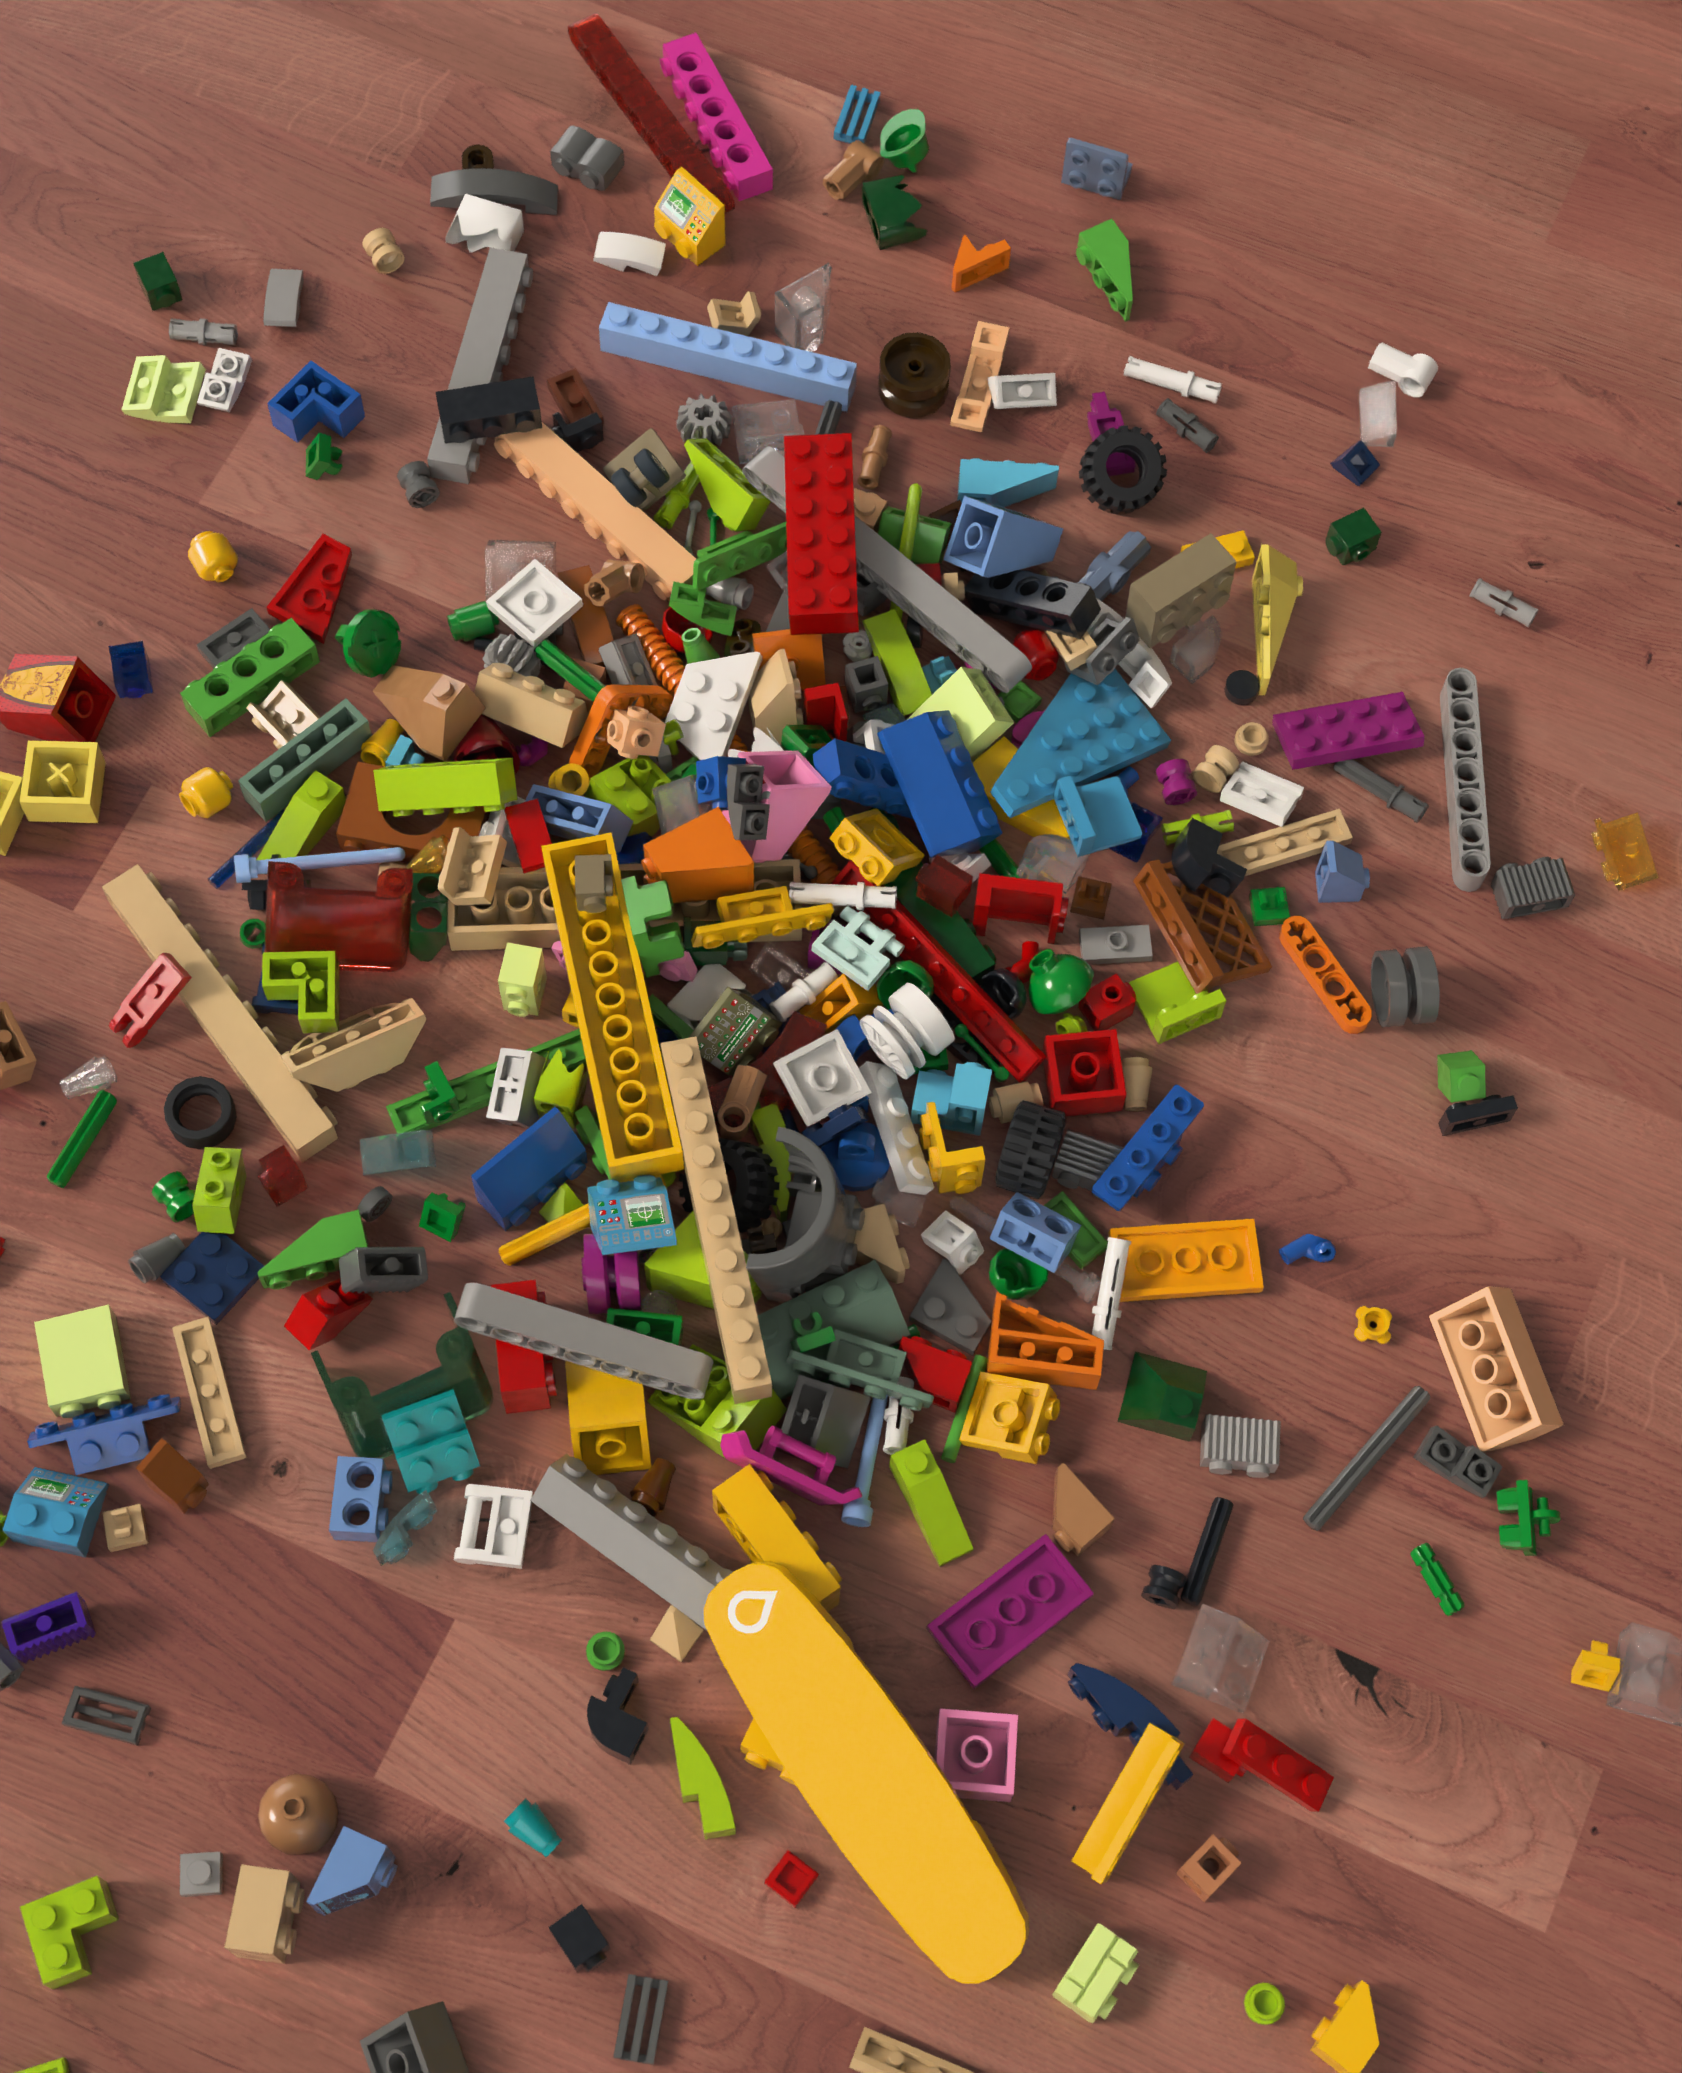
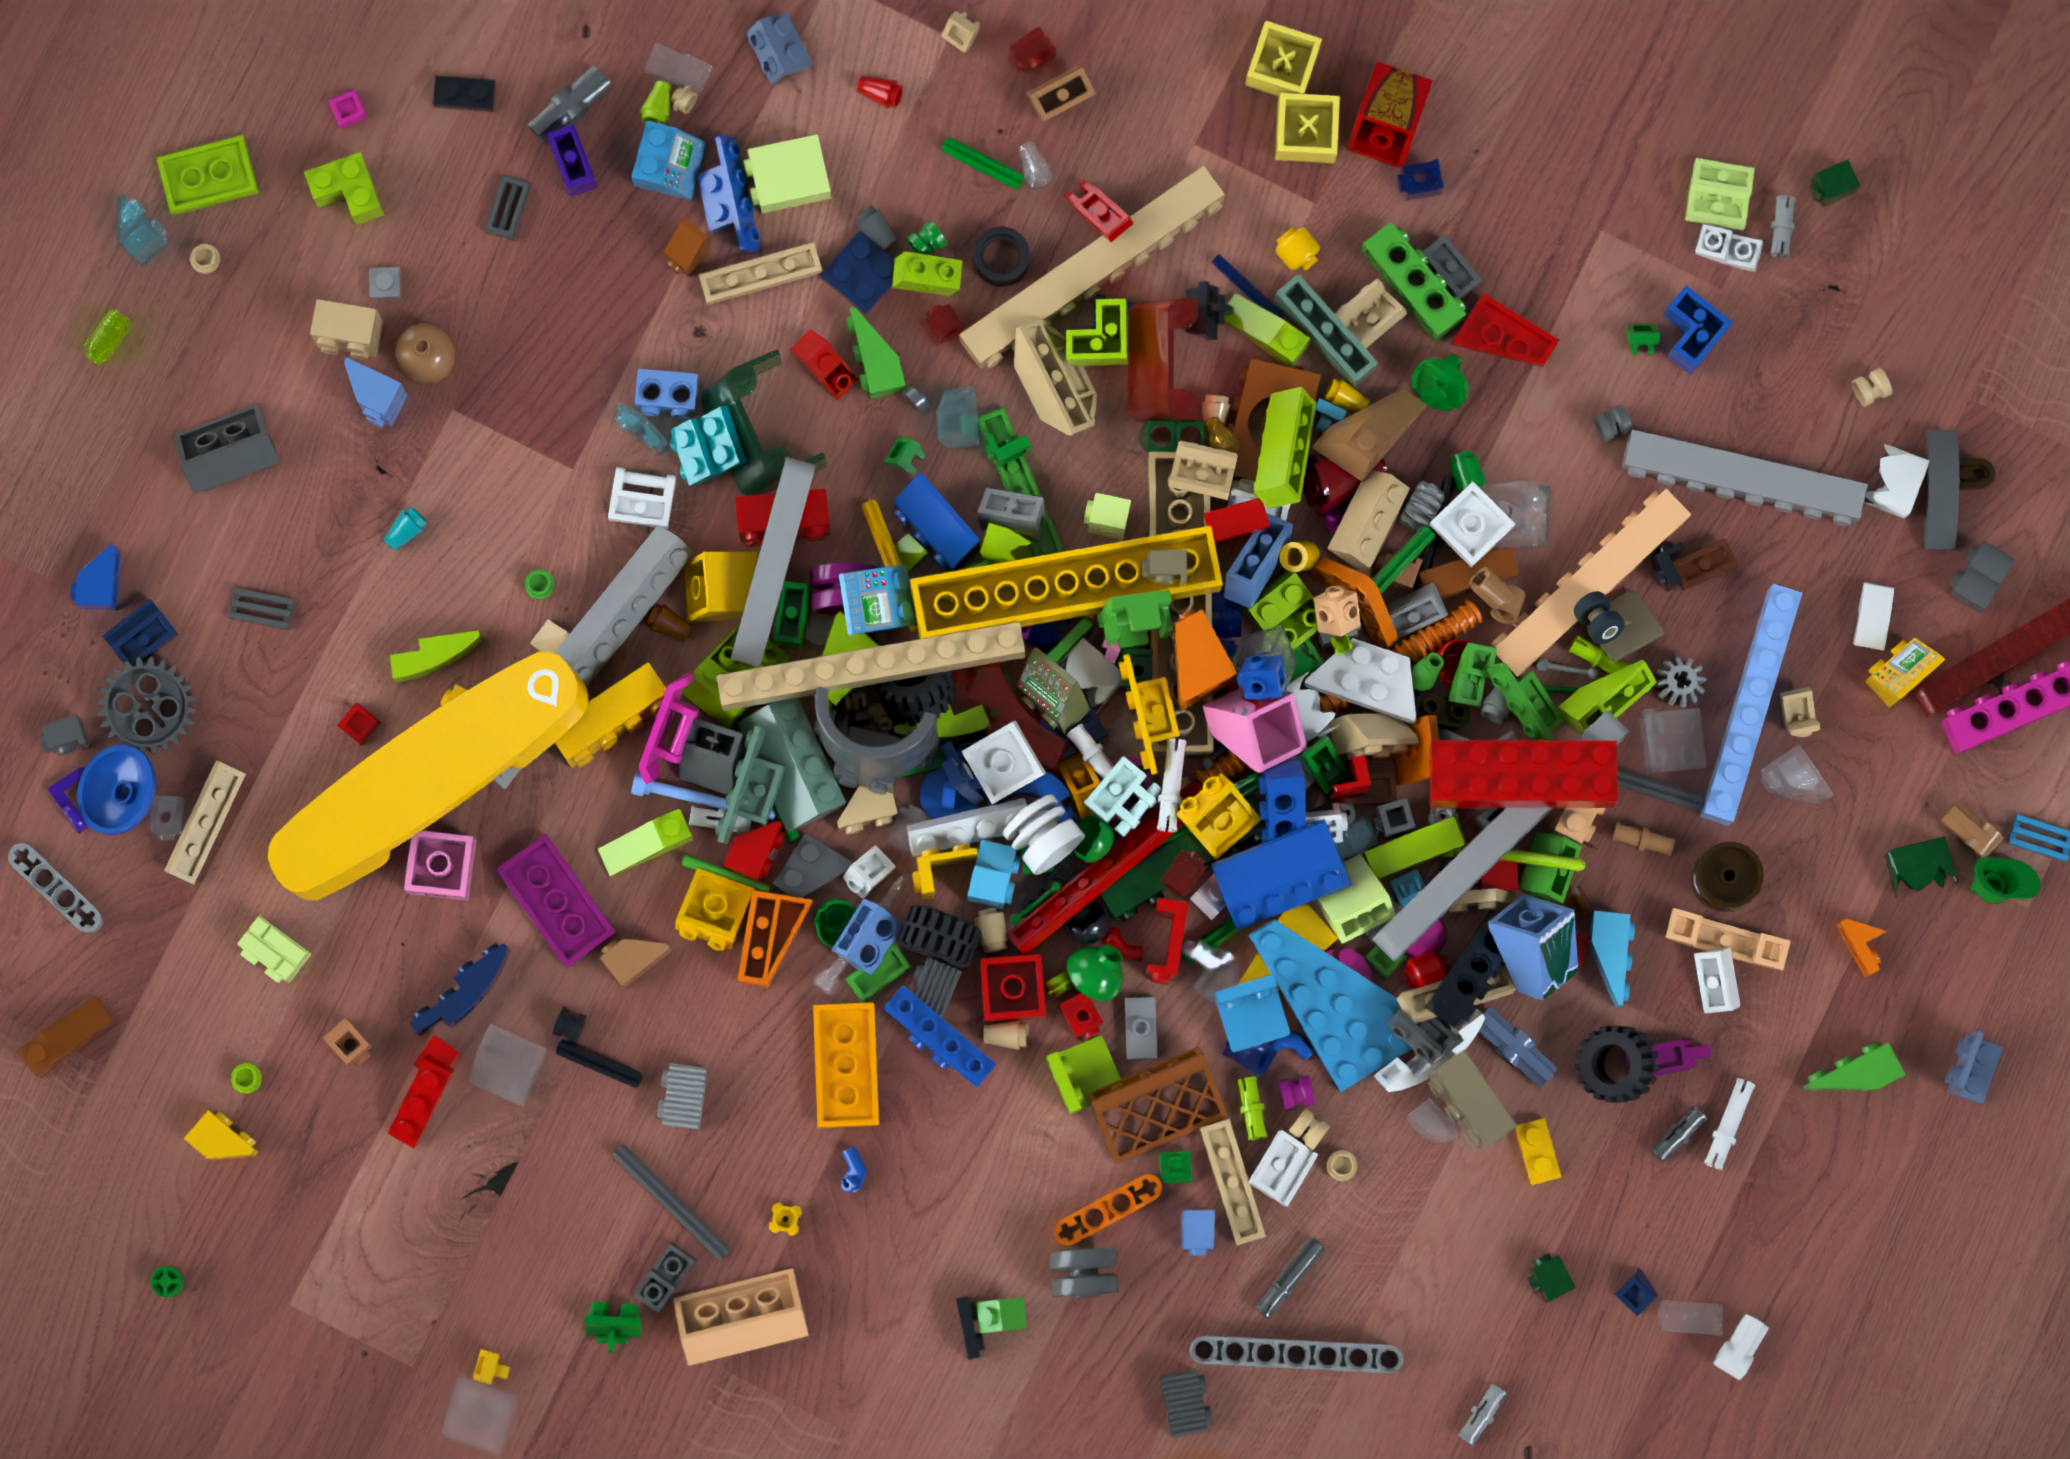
camera: 90 degrees right, 15 degrees up
tan tile [102,1504,149,1552] -> none
yellow head [188,531,238,582] -> none
light blue piece [234,847,405,883] -> none
green hinge [240,919,269,949] -> none
light grey slope [263,269,304,327] -> none
dark grey brick [339,1247,428,1294] -> none
black brick [435,376,542,444] -> none
black brick [548,1904,610,1973] -> none
black brick [587,1667,648,1765] -> none
medium nougat piece [716,1065,767,1141] -> none
dark grey slope [727,764,770,840] -> none
green tile [790,1311,836,1353] -> none
reddish brown tile [1070,876,1112,920] -> none
yellow fence [1071,1723,1185,1884] -> none
white pin [1092,1237,1131,1350] -> none
dark green slope [1117,1351,1207,1442] -> none
black brick [1171,818,1247,898] -> none
black tile [1224,670,1260,705] -> none
light yellow wedge [1252,544,1303,696] -> none
magenta plate [1272,692,1425,770] -> none
green axle [1410,1543,1465,1616] -> none

